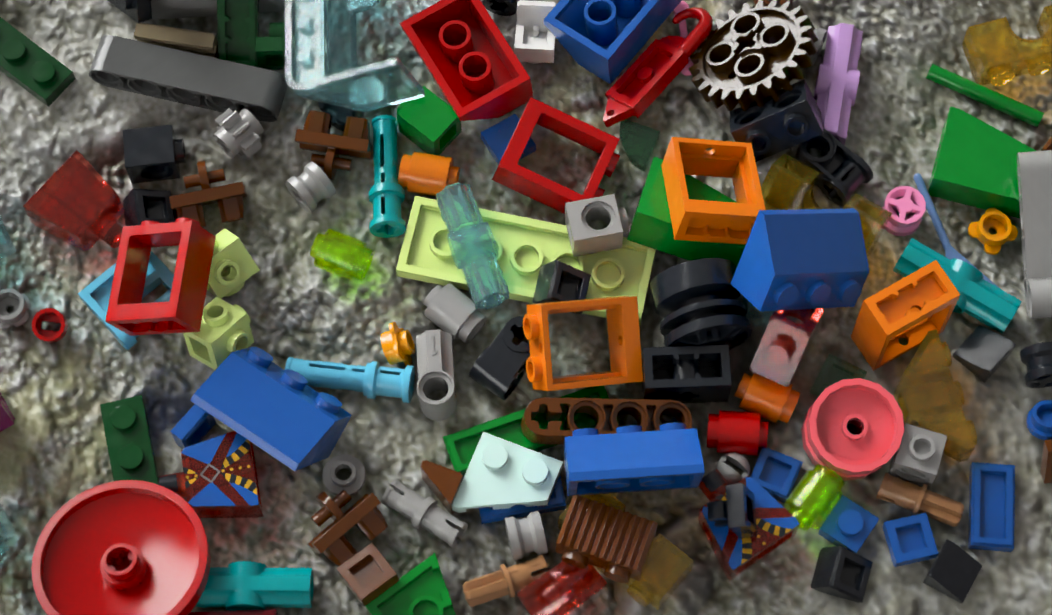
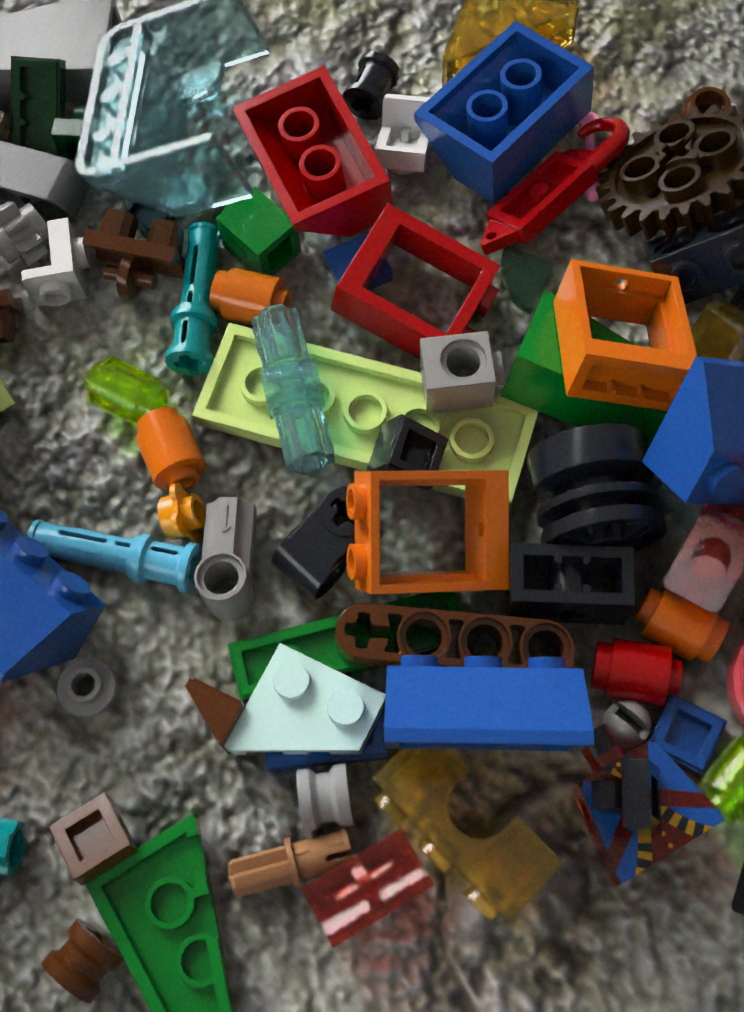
camera: 10 degrees right, 0 degrees up
light grey wheel [285,161,336,214] -> none
reddish brown hips [307,489,388,567] -> none
light grey pin [381,480,468,548] -> none
light grey brick [423,283,487,344] -> none
reddish brown brick [556,495,658,583] -> none
none -> white bracket [21,218,92,307]
none -> orange brick [135,407,207,491]

